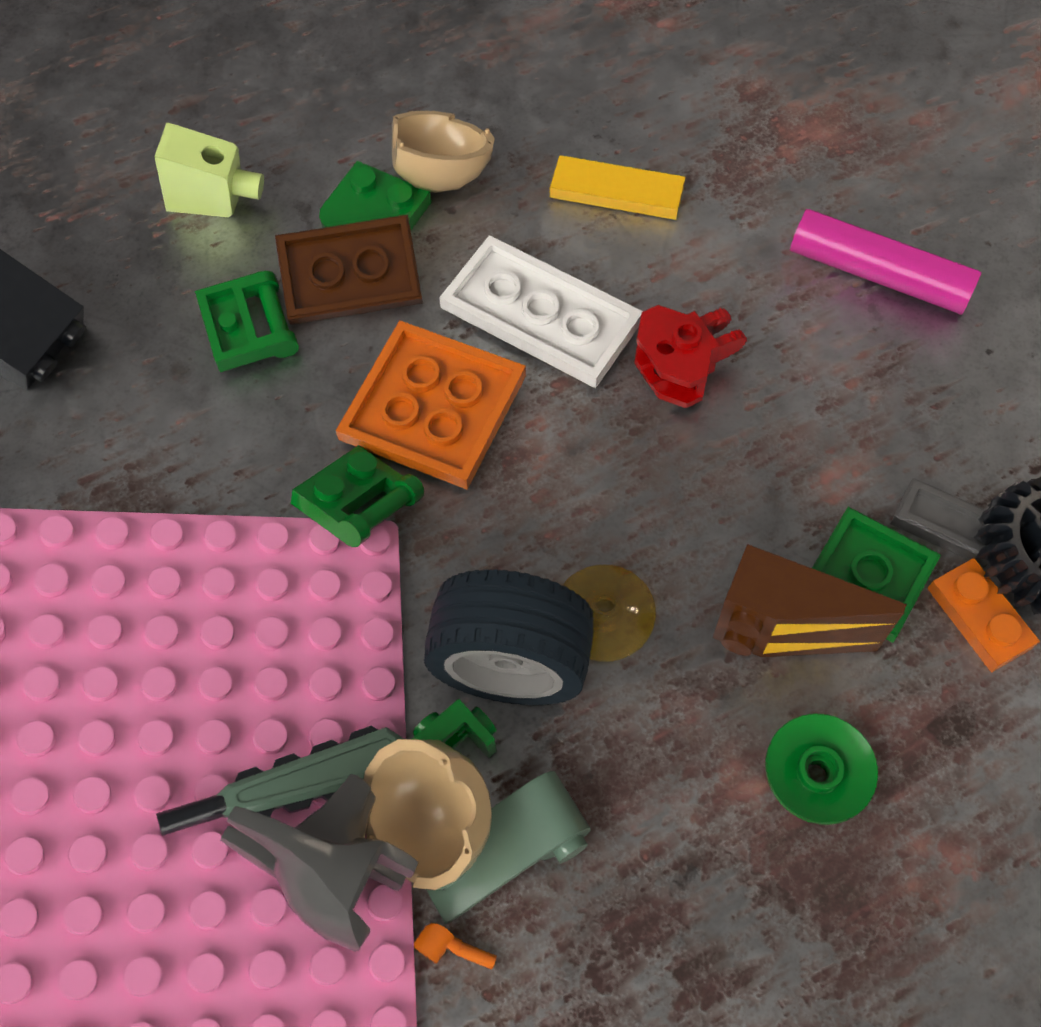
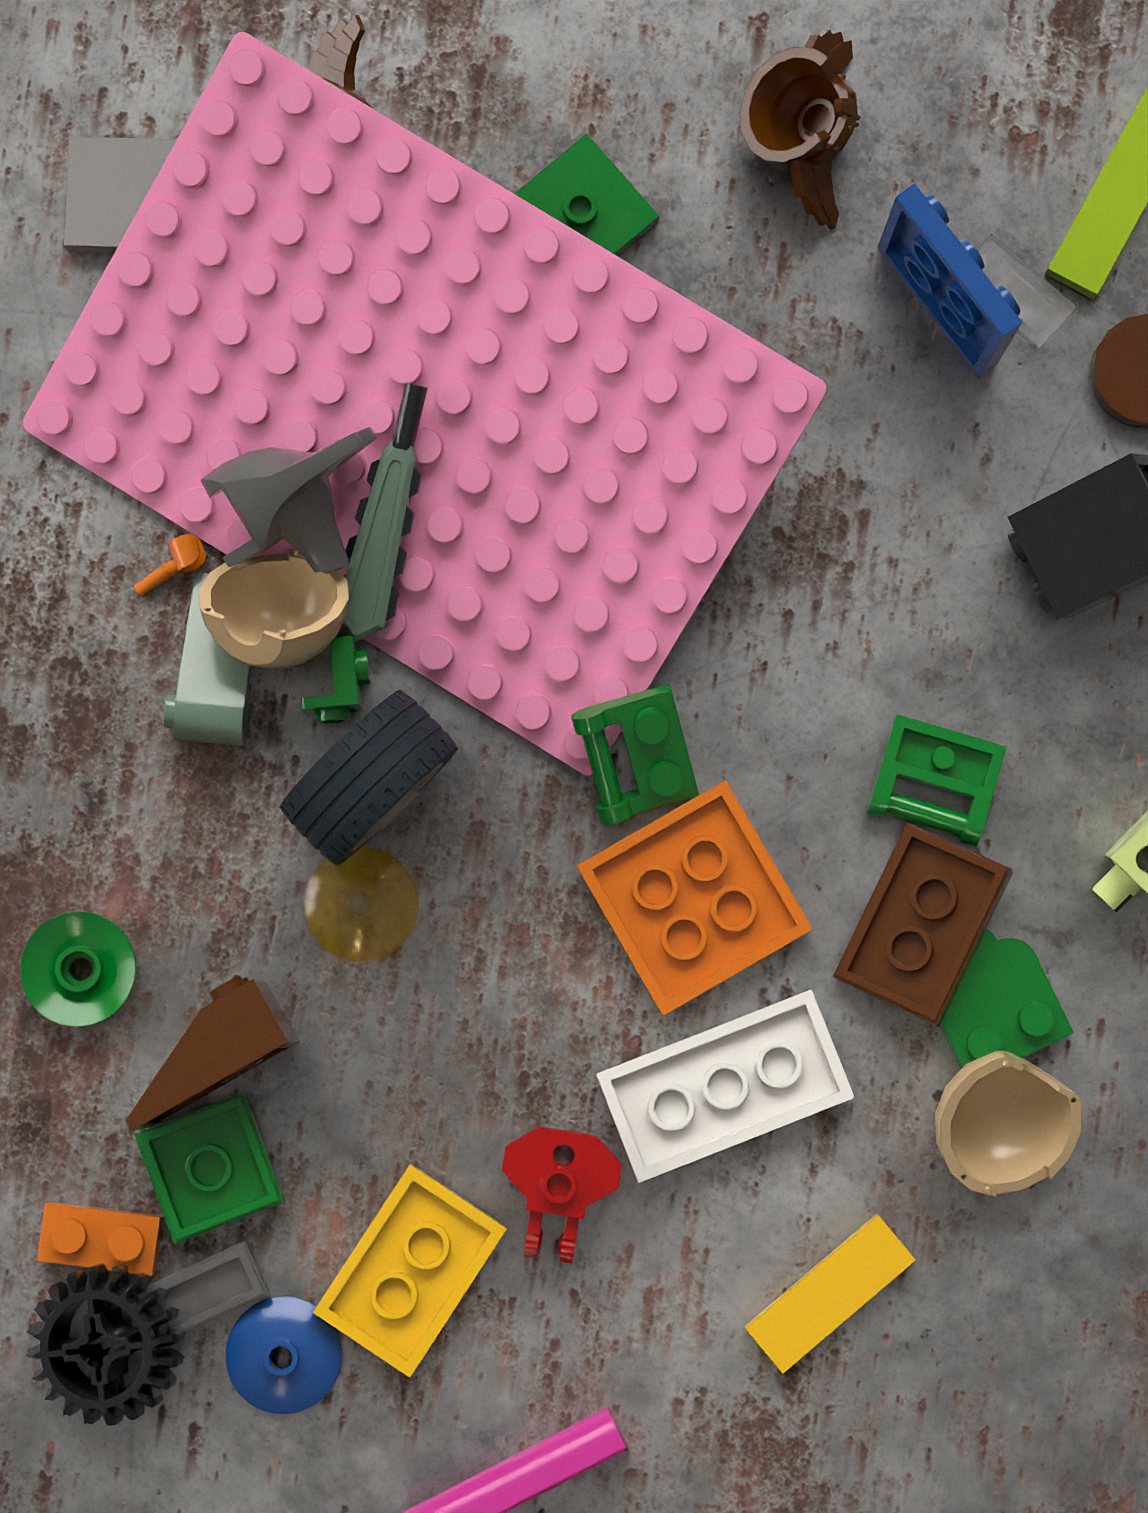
camera: 125 degrees right, 20 degrees up
none -> blue dish [226,1296,342,1414]
none -> yellow plate [313,1164,507,1378]

